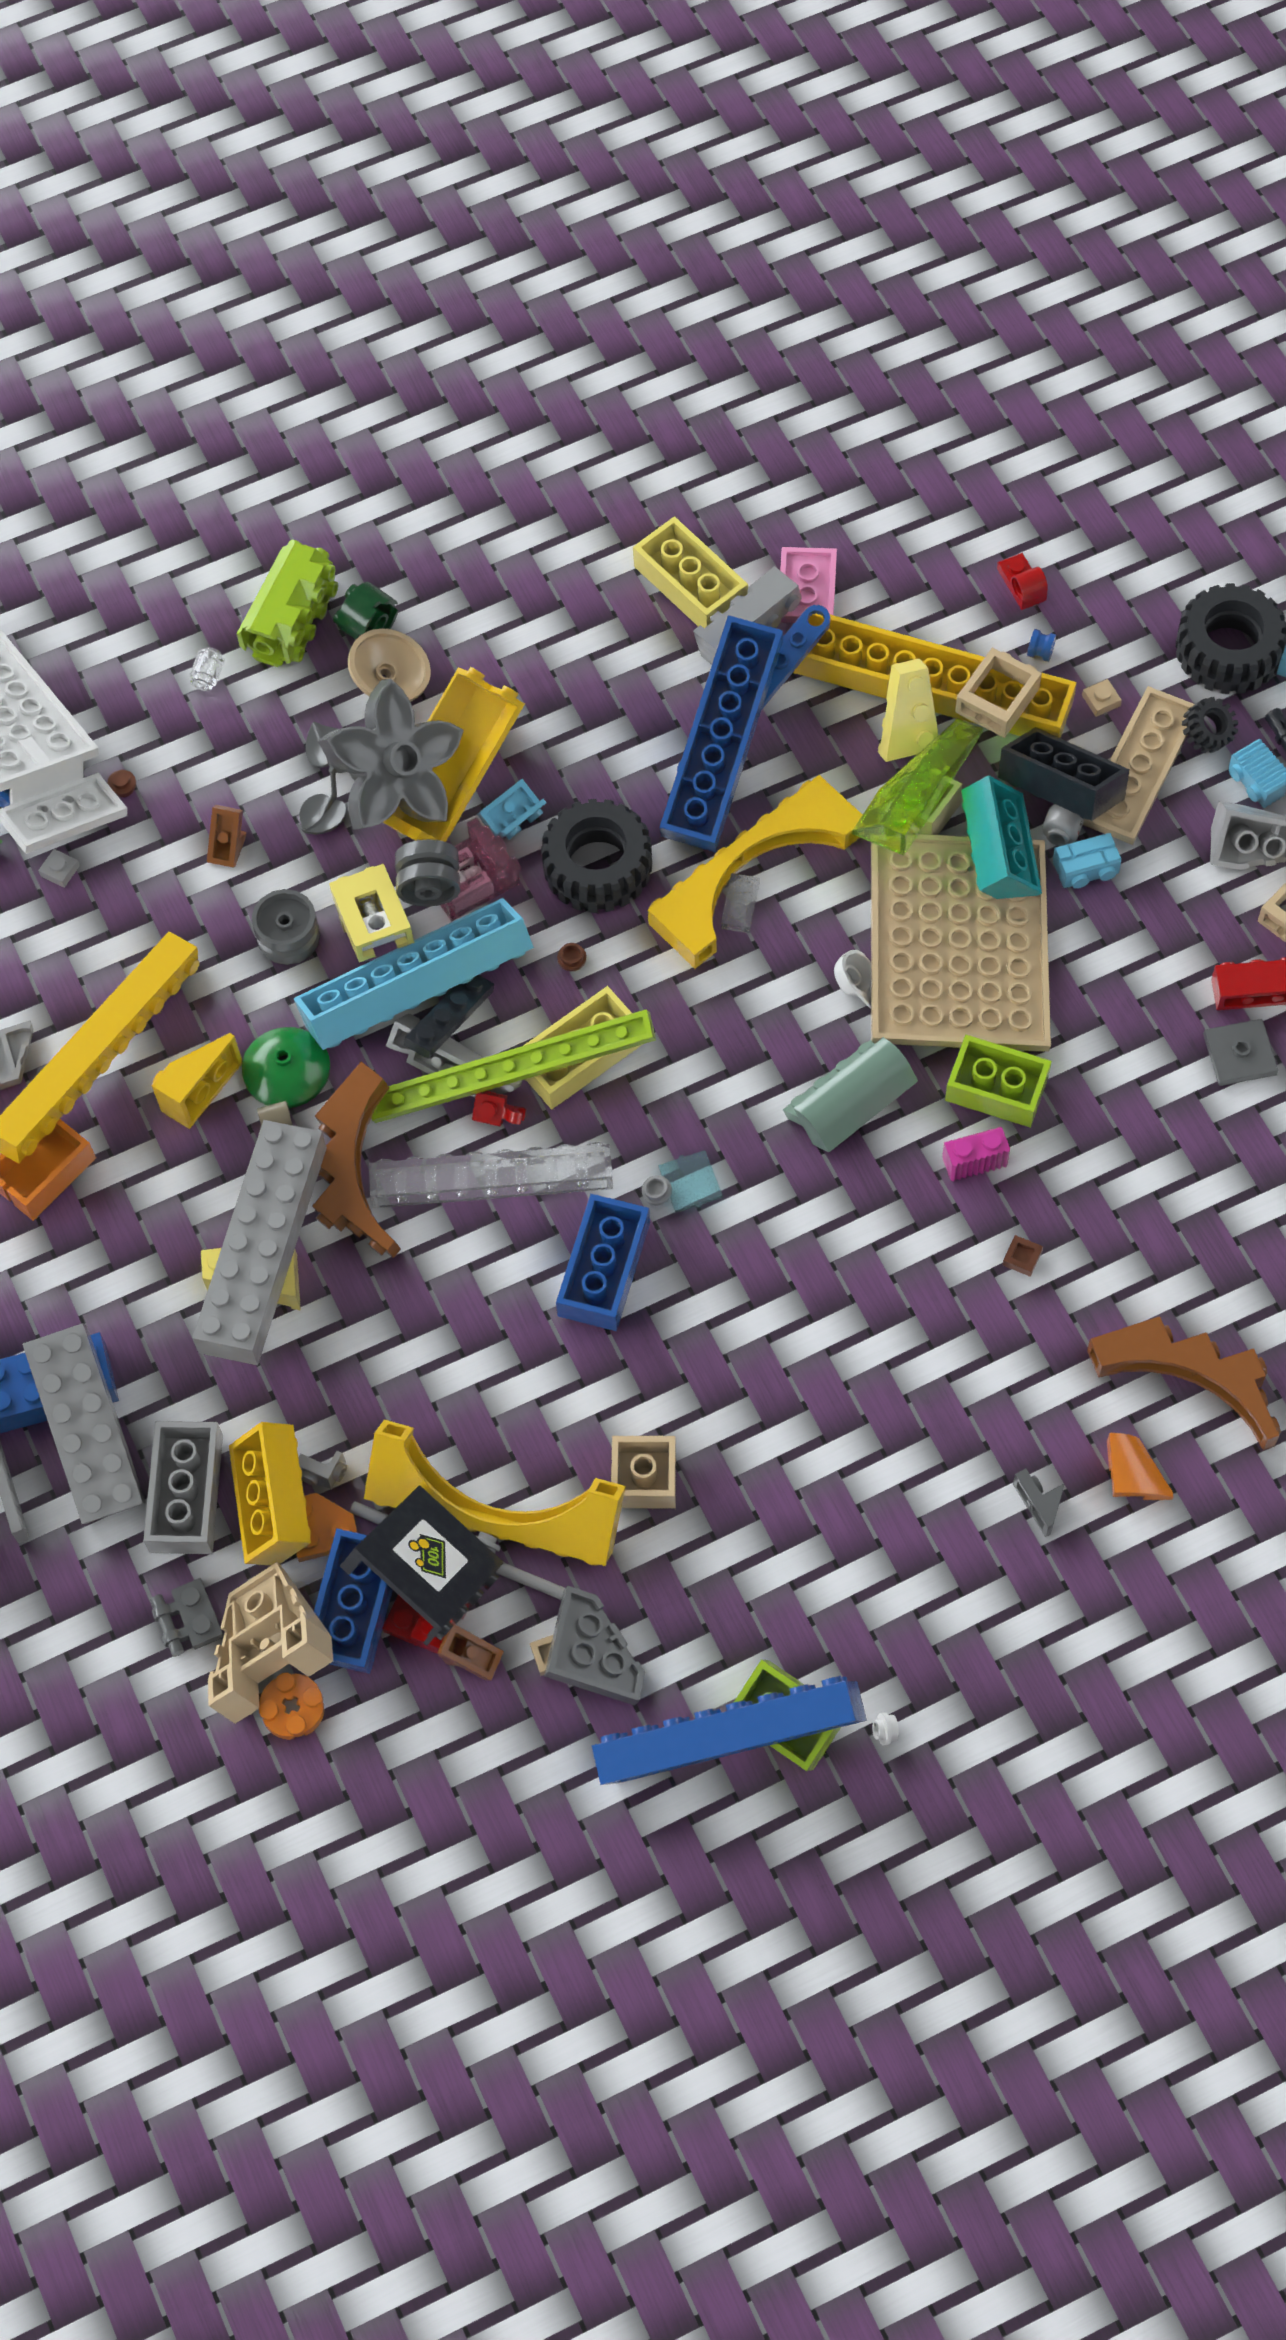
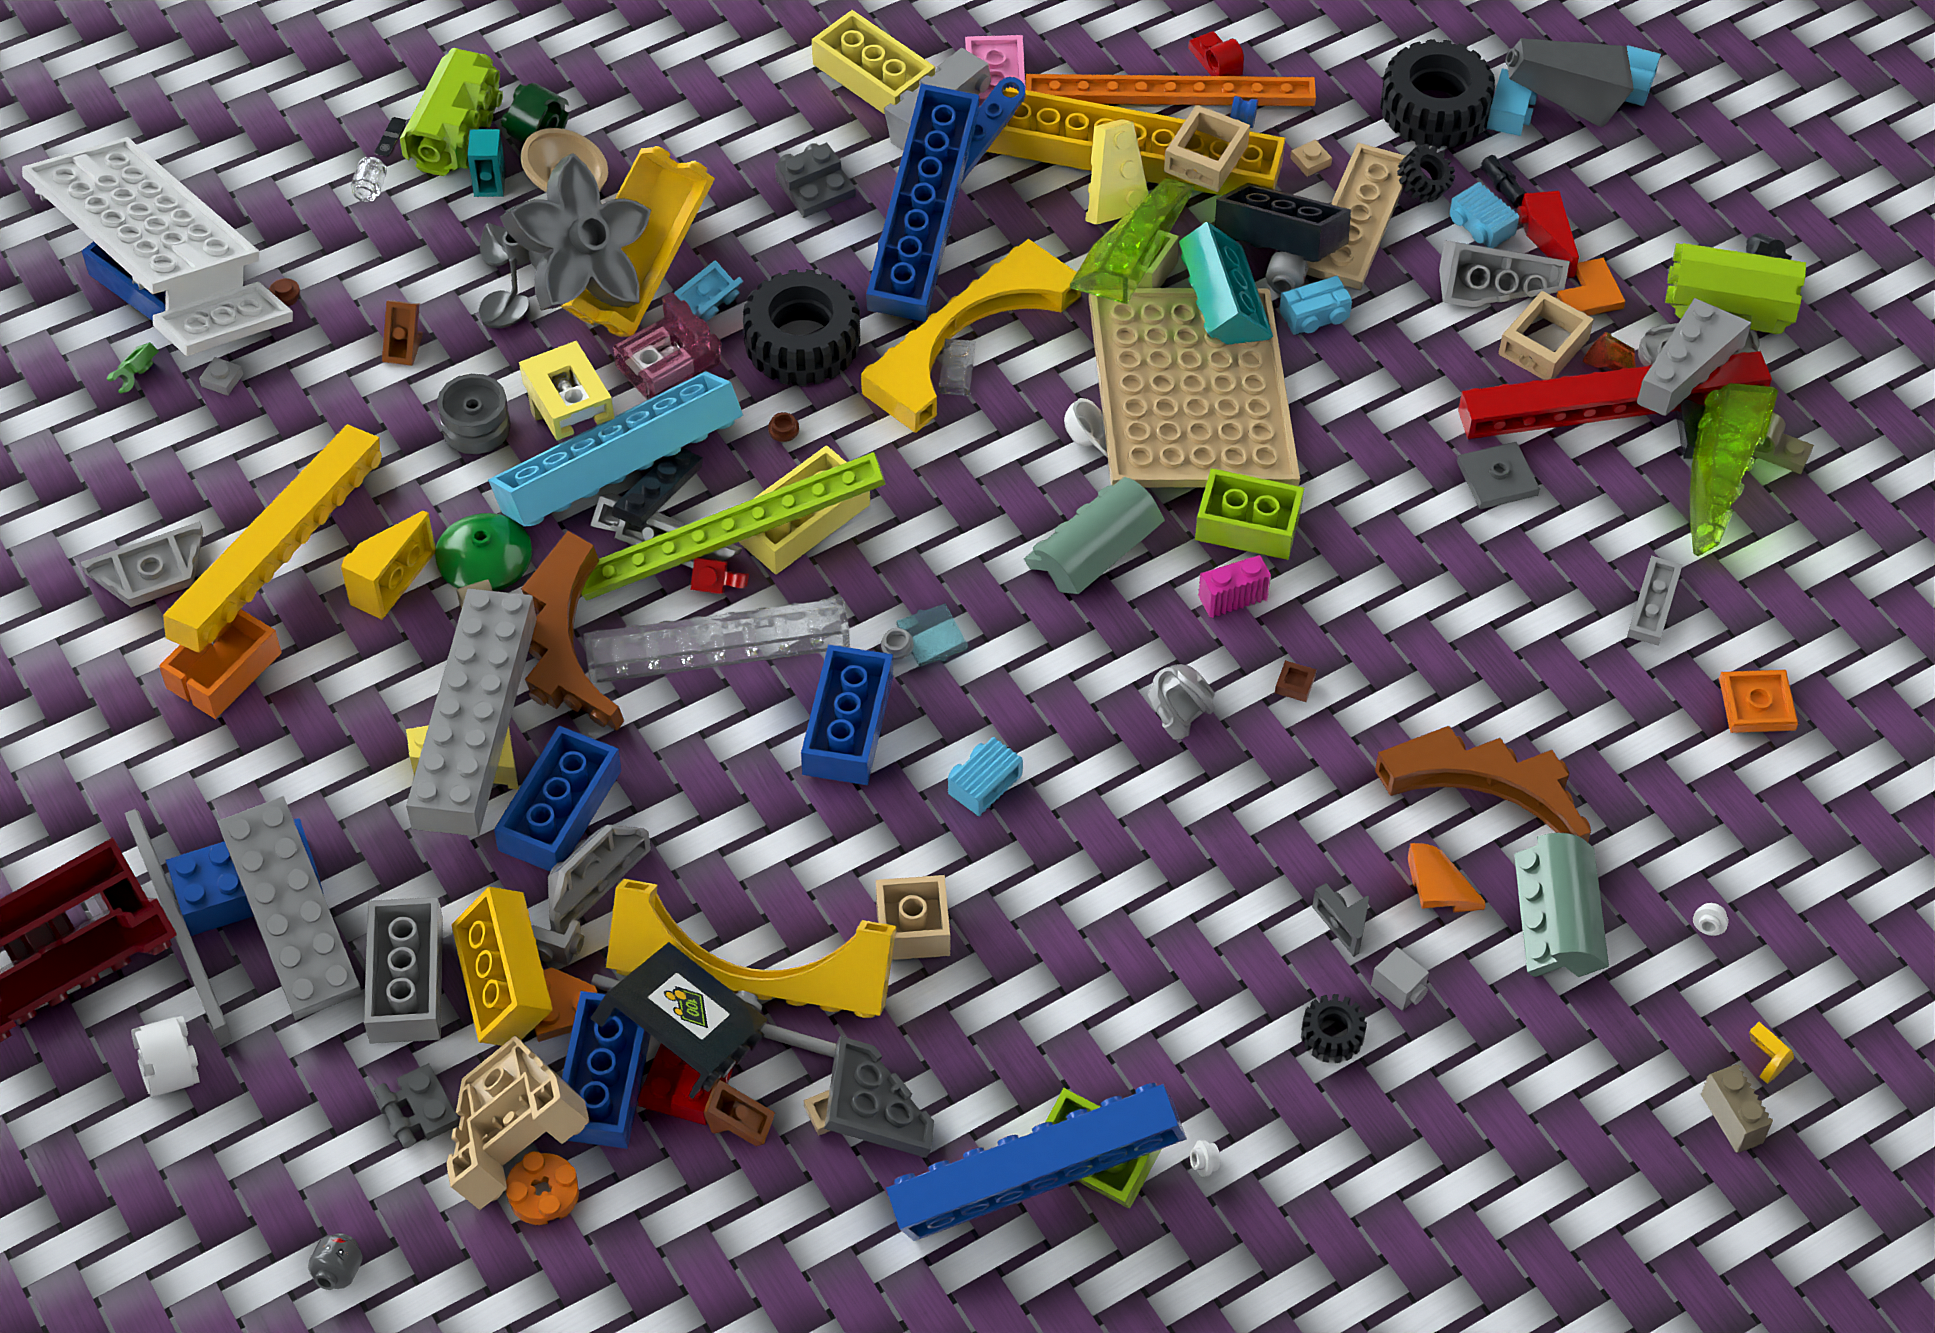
camera: 10 degrees left, 10 degrees down
dark grey wheel [395,839,460,907] -> none
none -> dark grey head [308,1233,363,1290]
none -> black sticker [374,117,406,157]
none -> teal brick [467,129,506,197]
none -> blue brick [494,726,622,872]
none -> light grey wedge [548,825,651,934]
none -> dark grey plate [775,142,856,218]
none -> medium azure brick [948,737,1023,816]
none -> orange plate [1025,74,1316,106]
none -> light grey helmet [1148,664,1215,740]
none -> black tyre [1301,994,1367,1063]
none -> light grey brick [1371,947,1429,1011]
none -> sand green brick [1514,833,1609,977]

